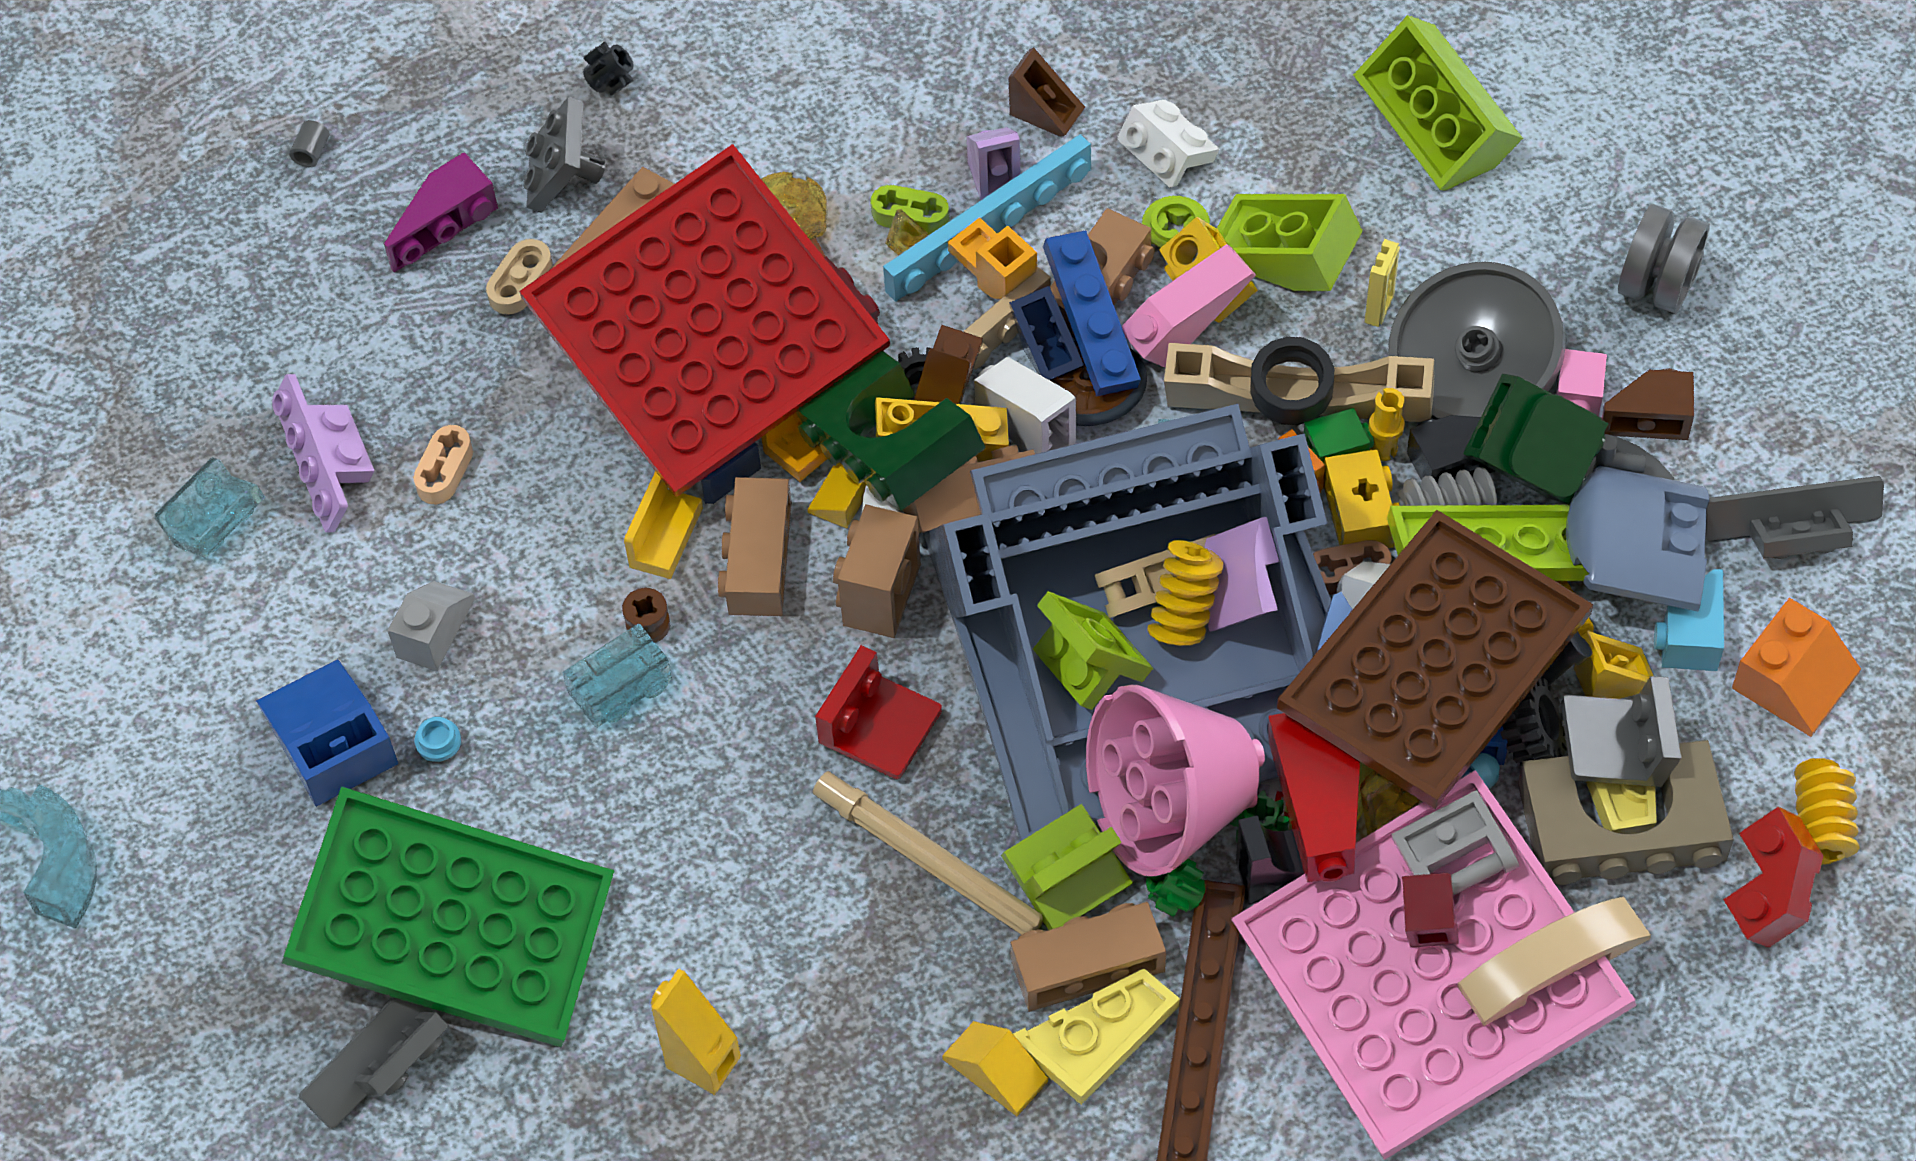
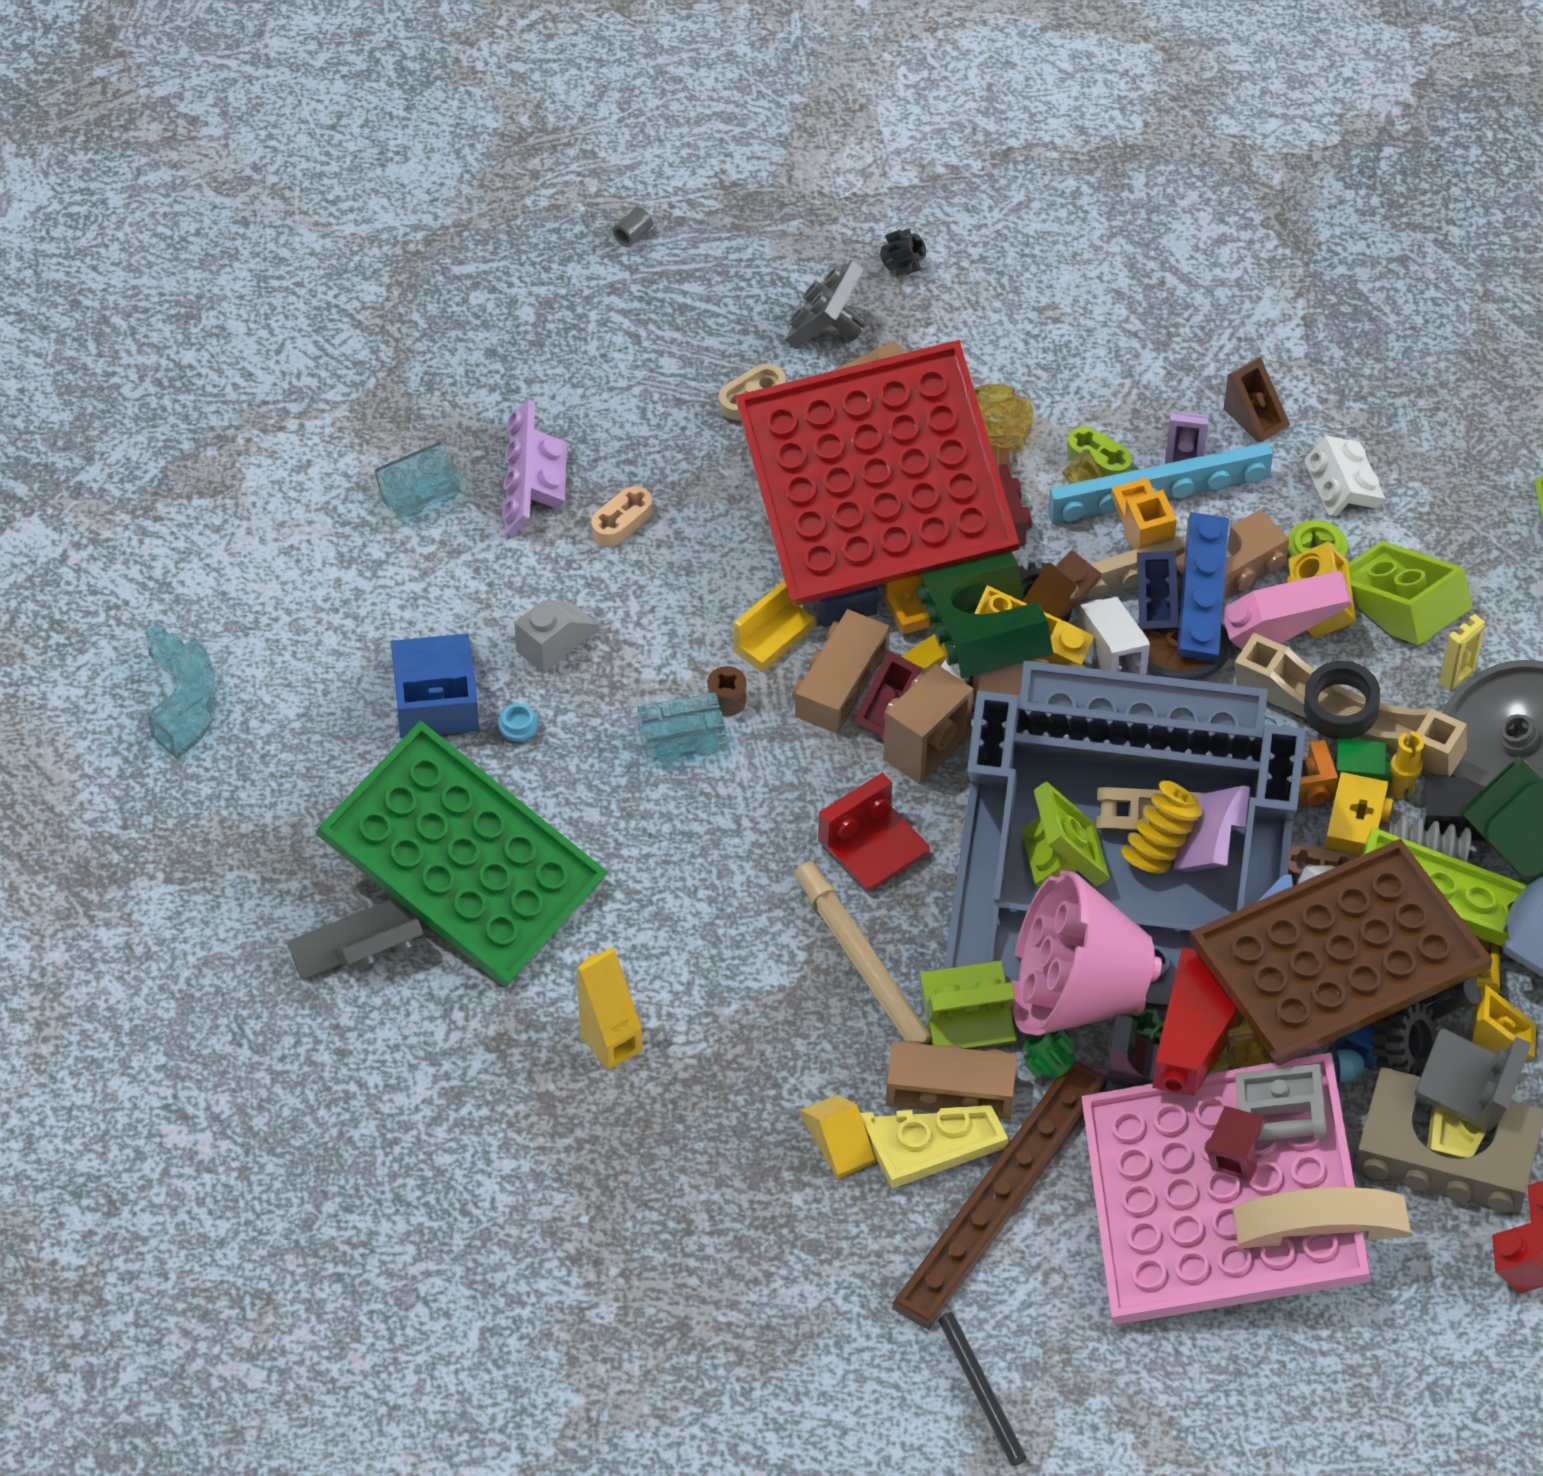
camera: 20 degrees right, 5 degrees down
magenta slope [384,152,498,273] -> none
none -> dark red slope [853,651,925,737]

